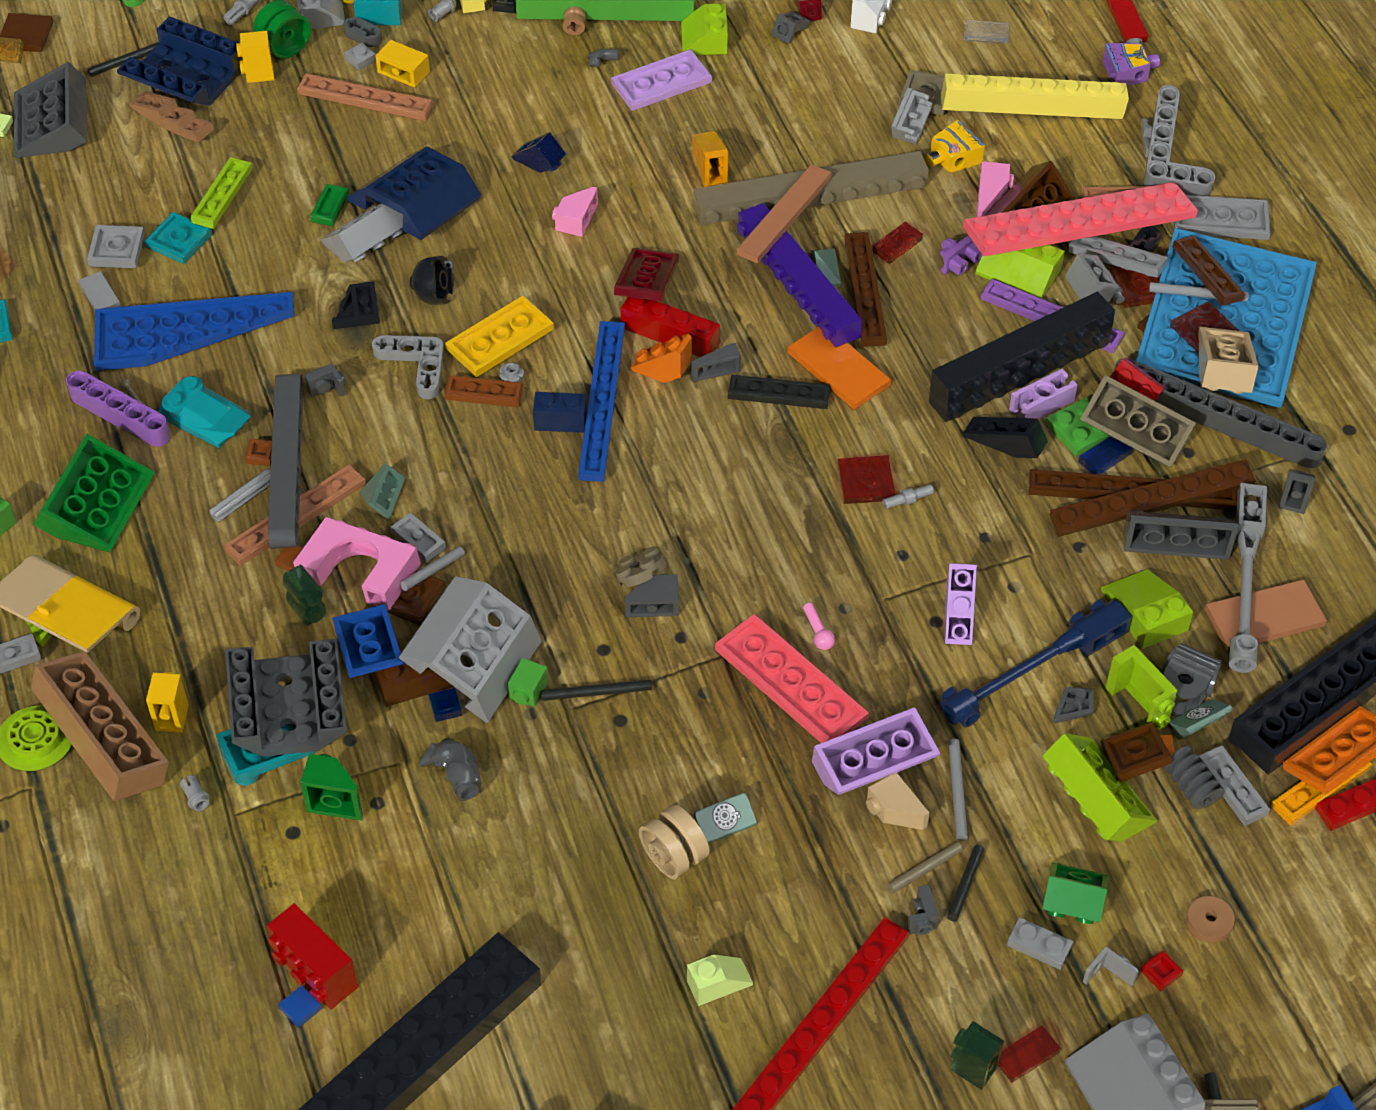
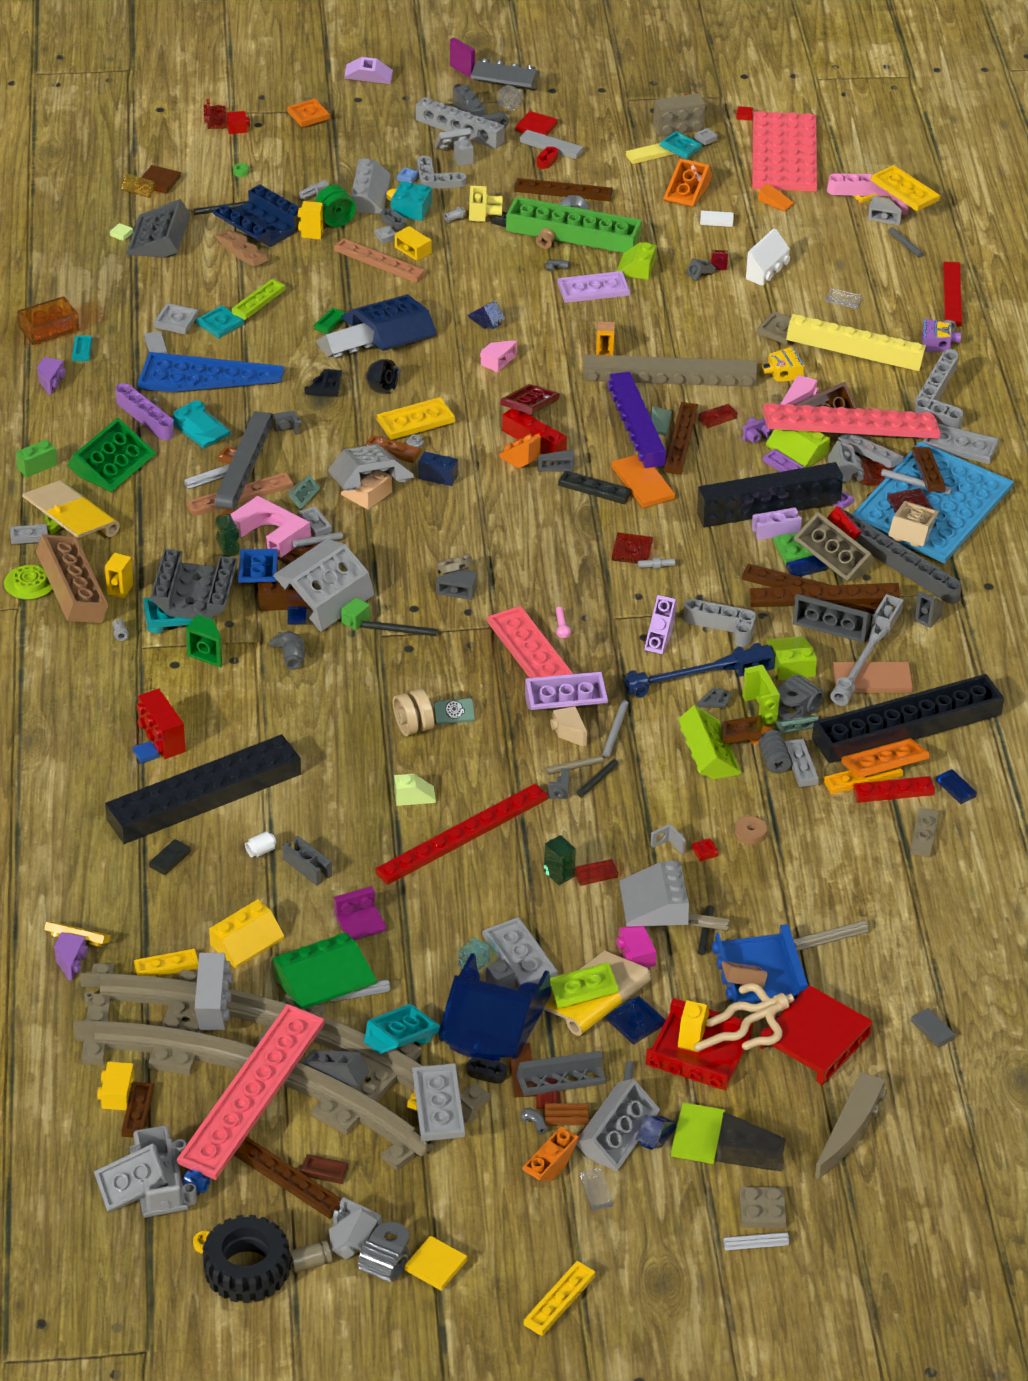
camera: 15 degrees right, 10 degrees down
light grey beam [372,335,444,399] -> none
blue plate [579,321,625,482] -> none
nougat tile [737,164,832,263] -> none
light grey hinge [891,87,933,144] -> none
black slope [962,417,1048,458] -> none
light grey plate [1007,917,1074,970] -> none
green slope [1042,862,1109,924] -> none
black beam [1129,226,1161,253] -> none
none -> light grey slope [328,444,414,491]
none -> light nougat slope [341,469,392,510]
none -> light grey beam [683,599,756,647]

